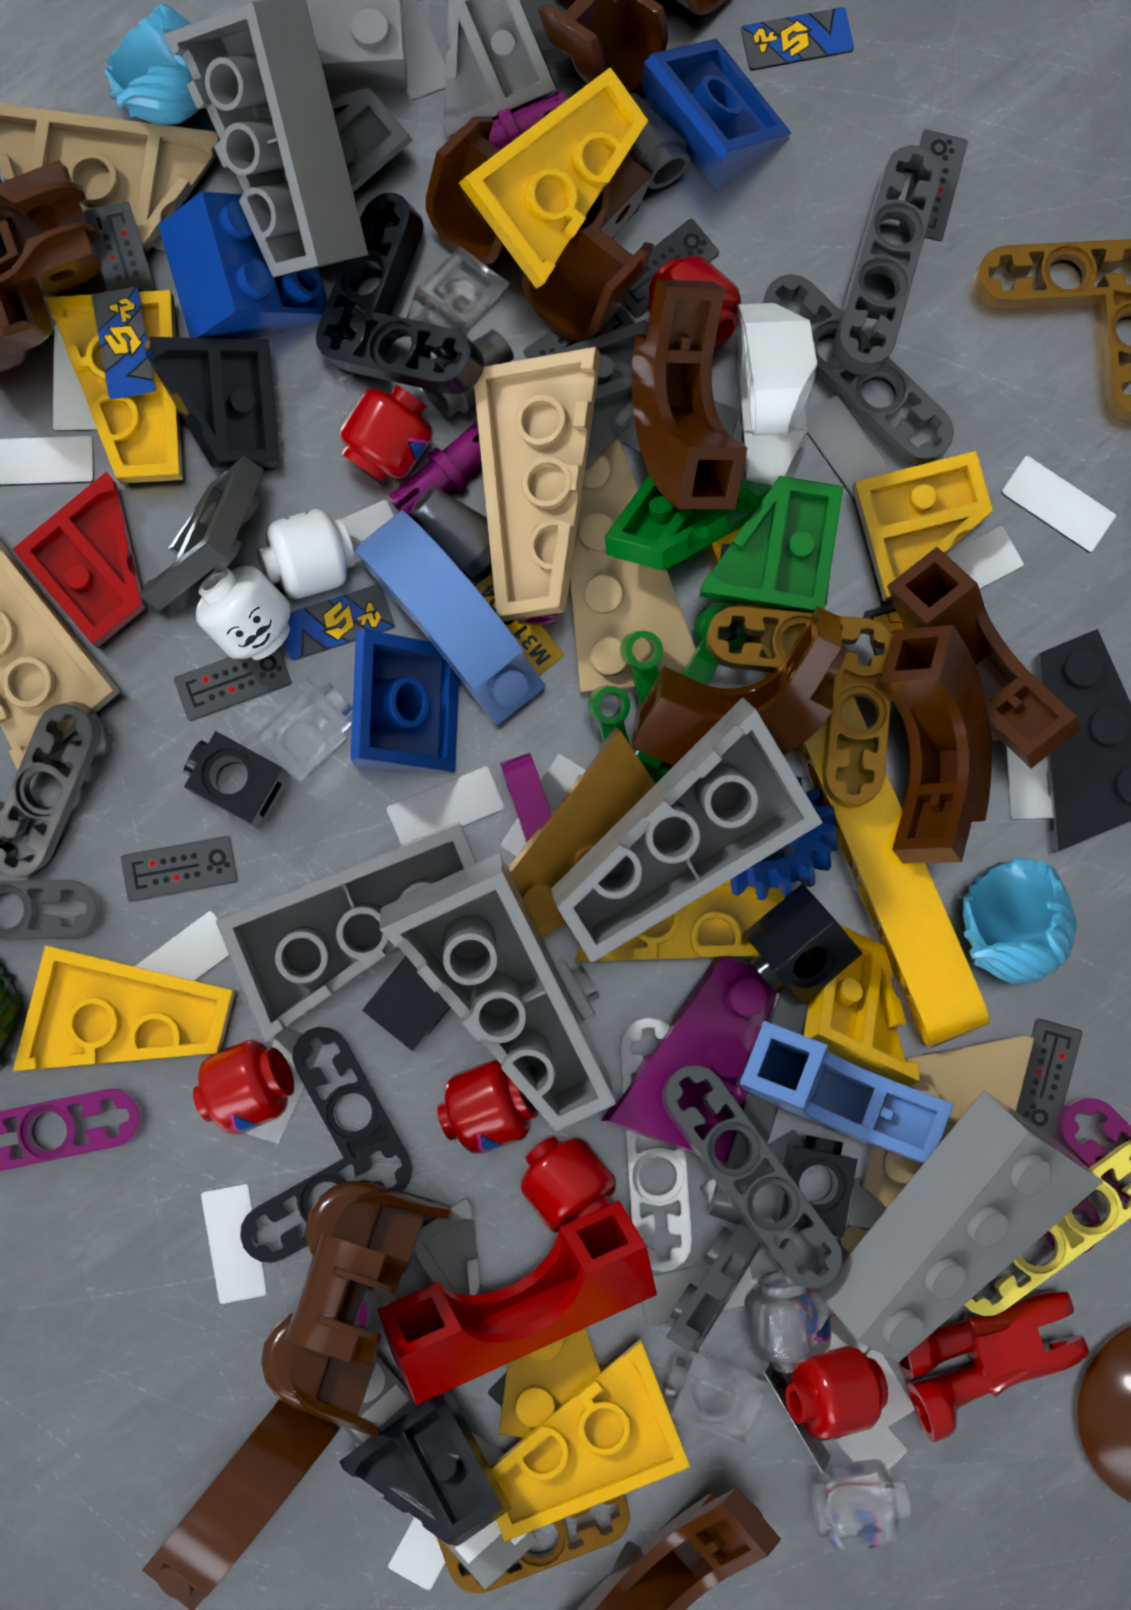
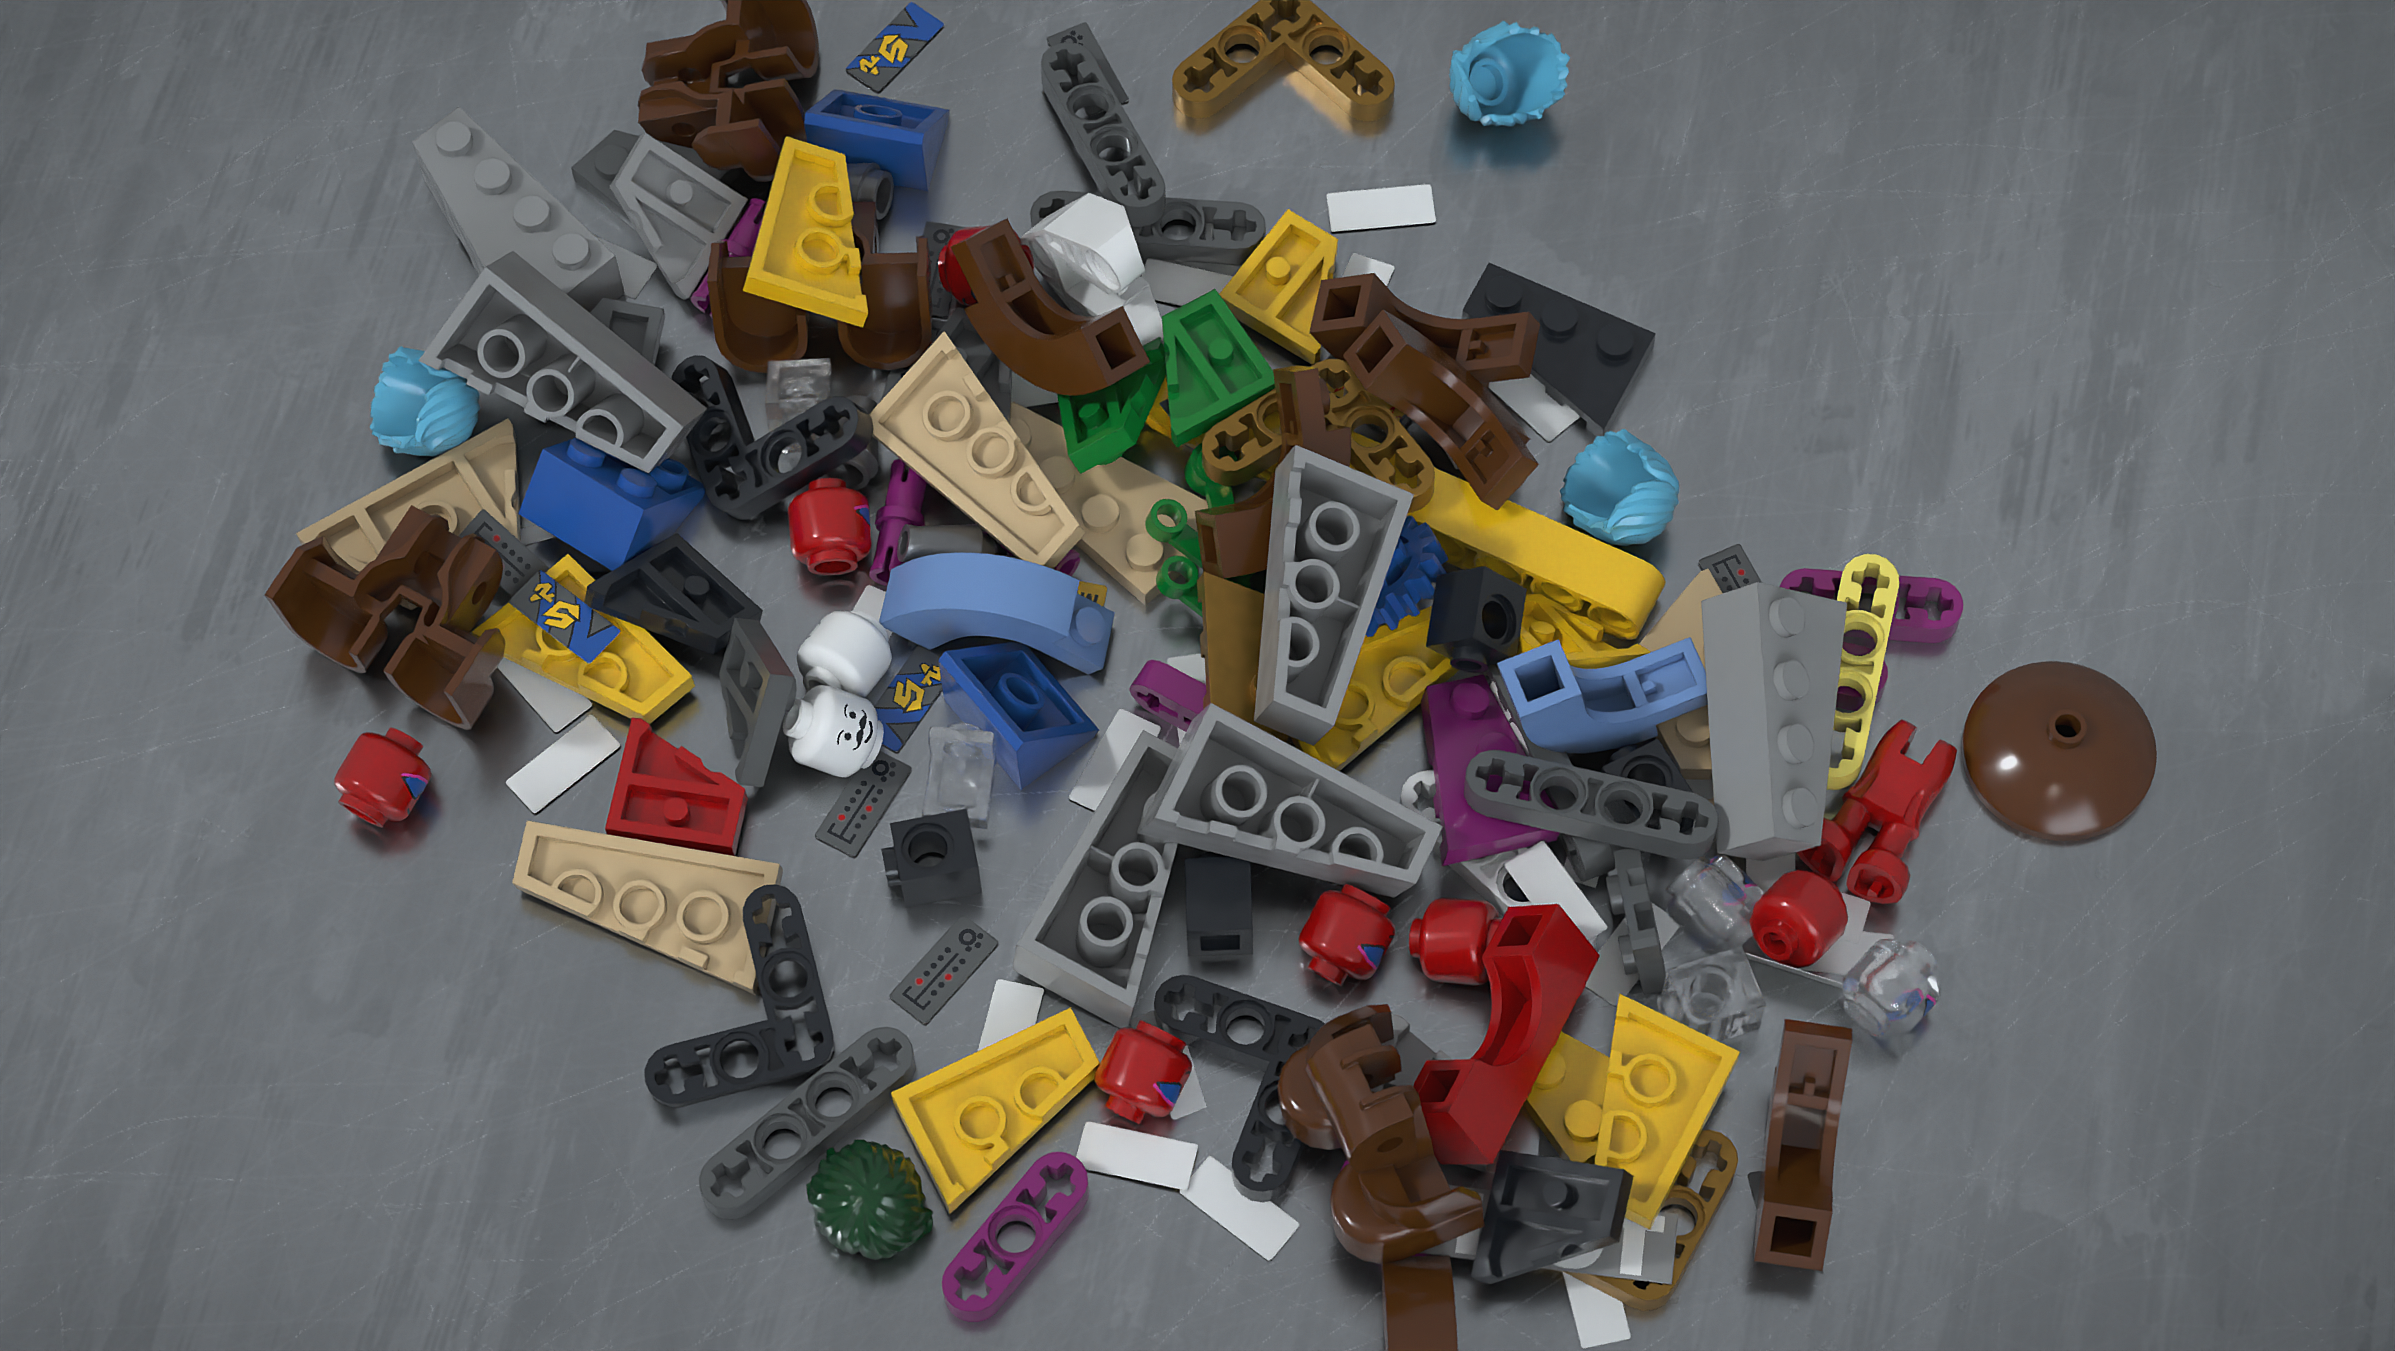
camera: 35 degrees left, 20 degrees down
none -> white sticker [1076,1121,1198,1190]
none -> white sticker [1504,841,1607,941]

